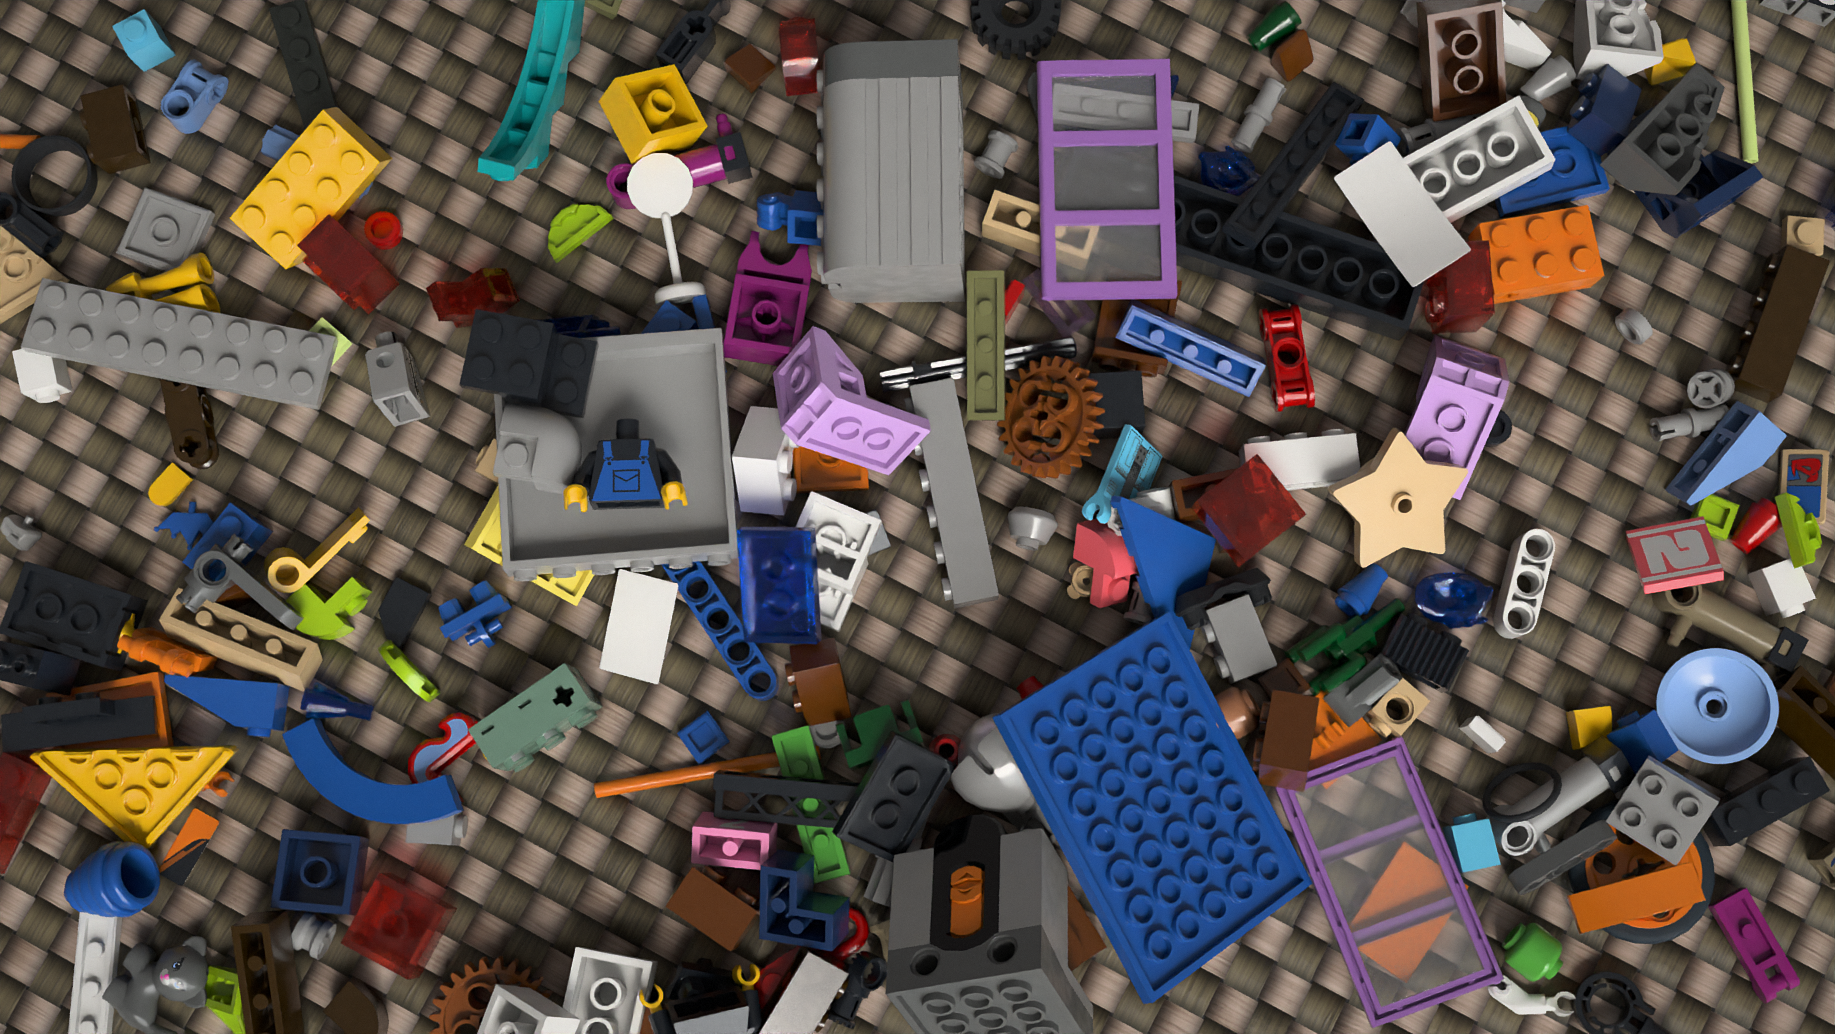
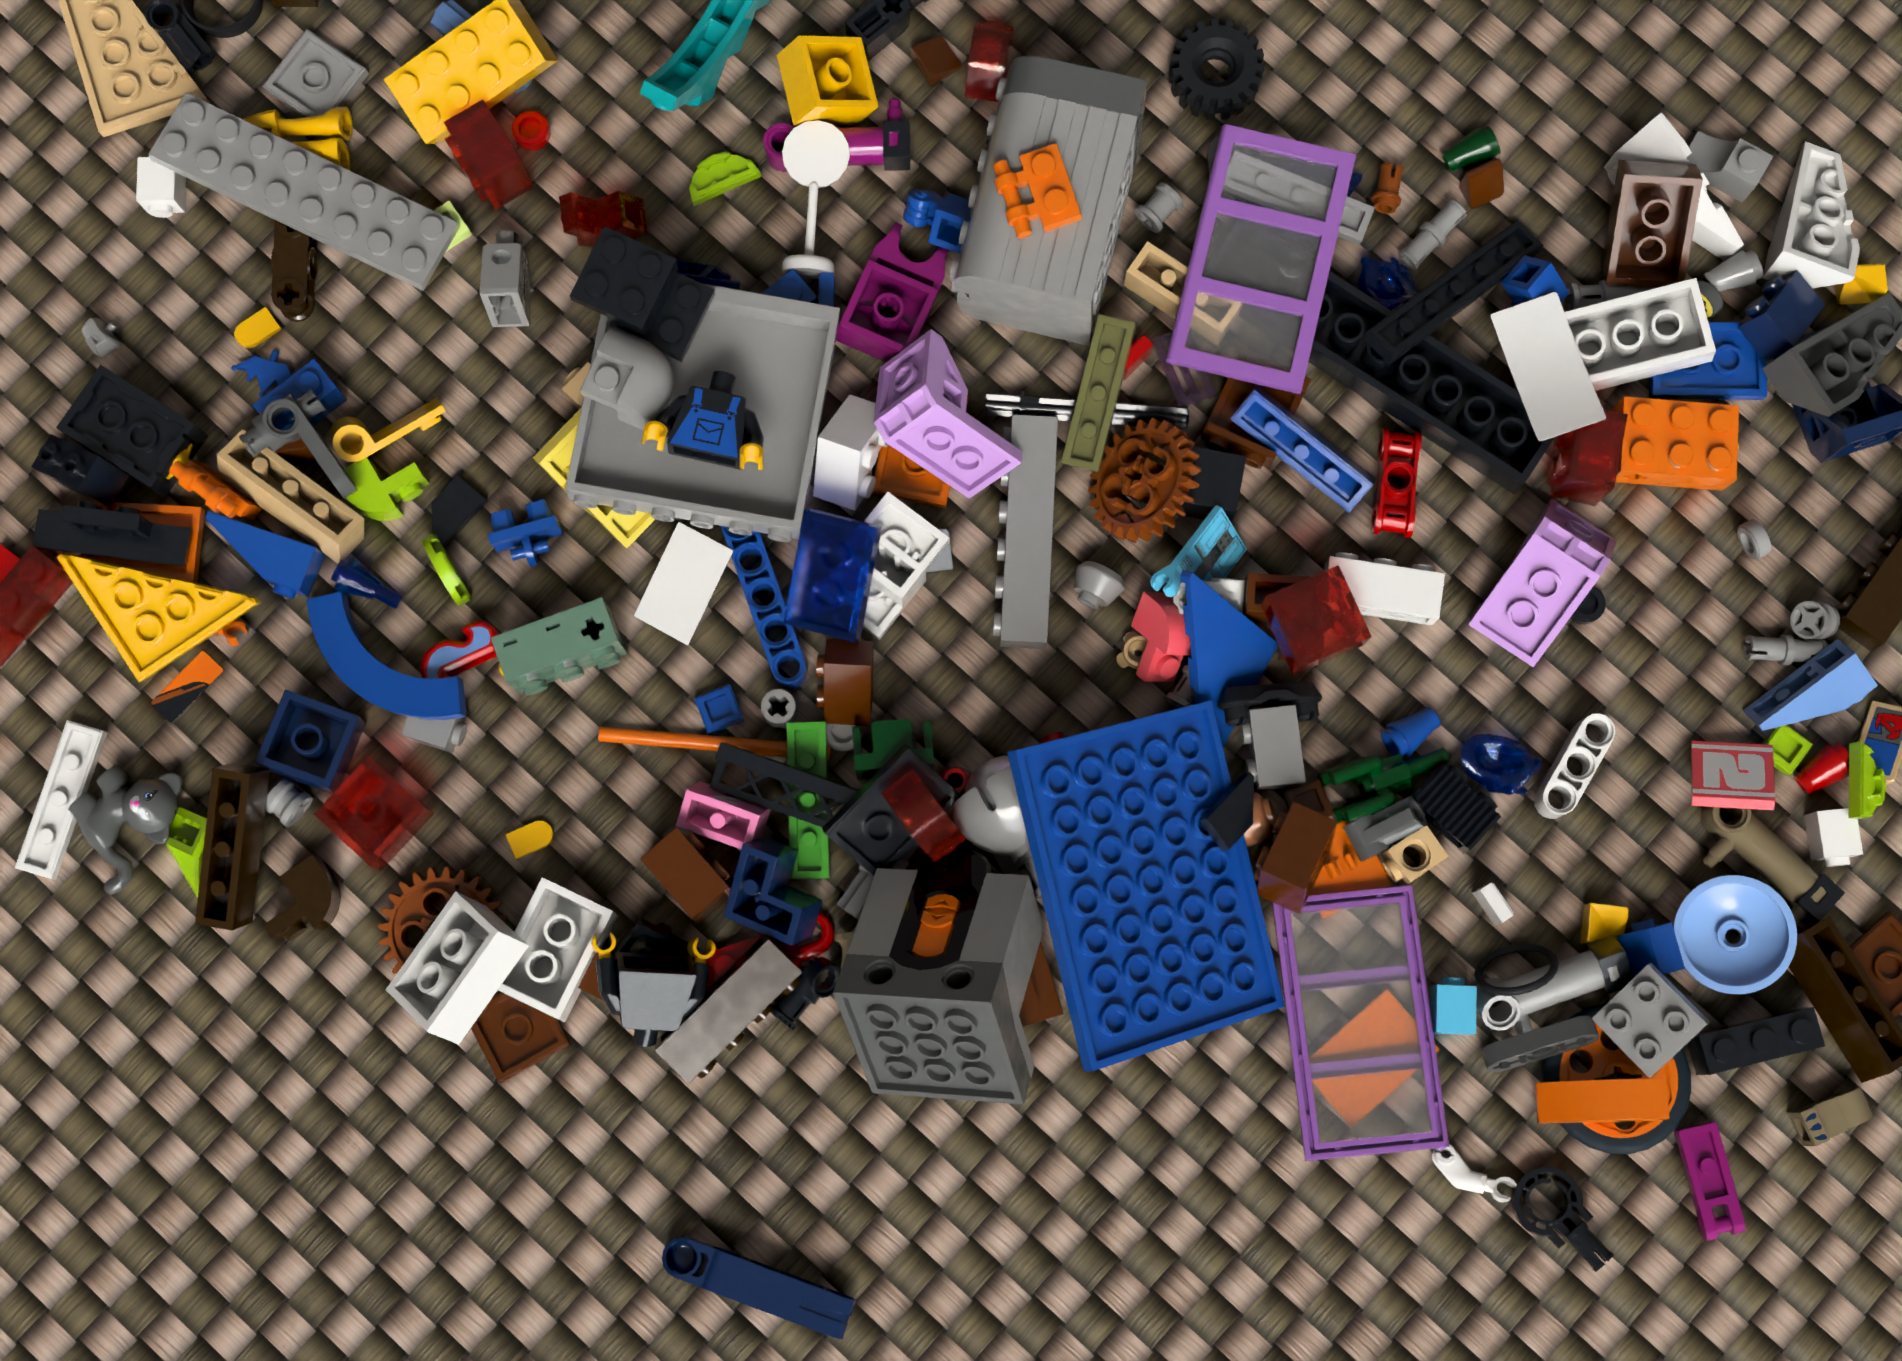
camera: 10 degrees right, 0 degrees up
blue piece [64,841,160,918] -> none
tan plate [1328,428,1468,568] -> none
bright green head [1502,923,1563,981] -> none
none -> yellow piece [505,820,554,860]
none -> light grey bush [761,689,797,729]
none -> clear red brick [881,769,966,862]
none -> orange plate [993,143,1082,239]
none -> black tile [1199,772,1254,851]
none -> dark orange pin [1371,162,1404,214]

